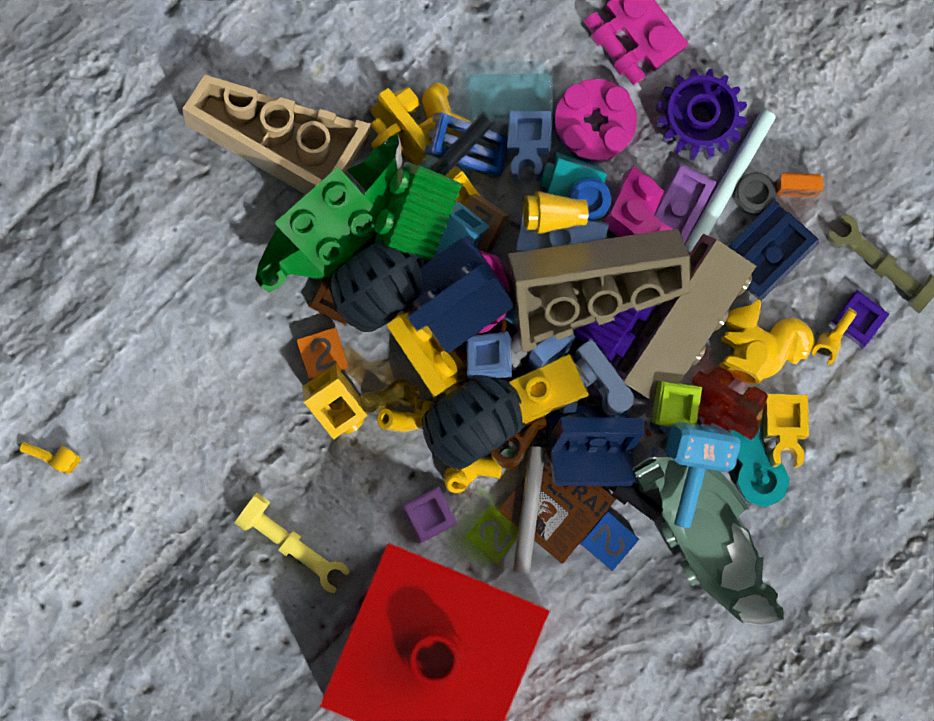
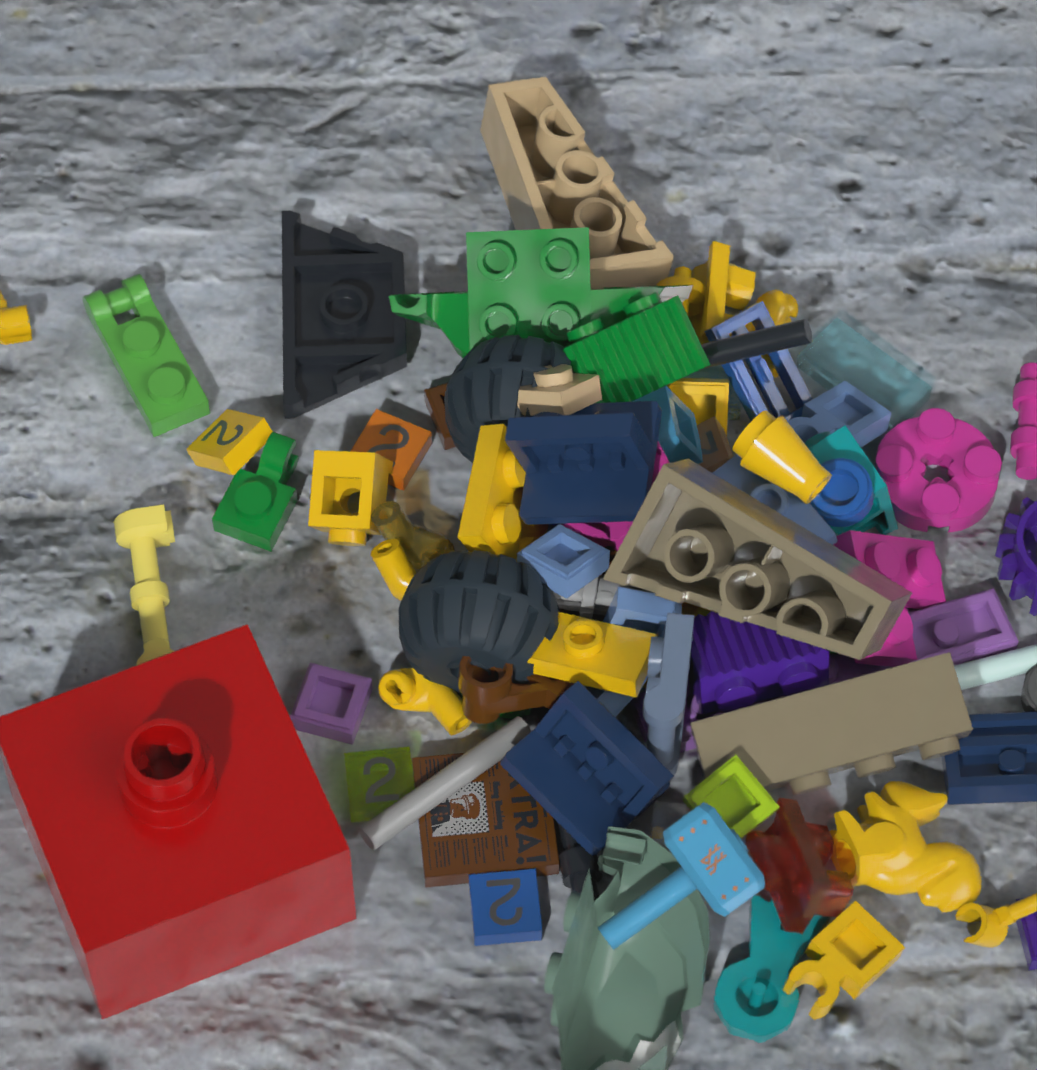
camera: 50 degrees right, 25 degrees down
none -> bright green plate [82,274,210,437]
none -> yellow tile [186,409,273,475]
none -> green plate [212,432,299,552]
none -> black wing [282,210,407,419]
none -> tan plate [517,364,602,416]

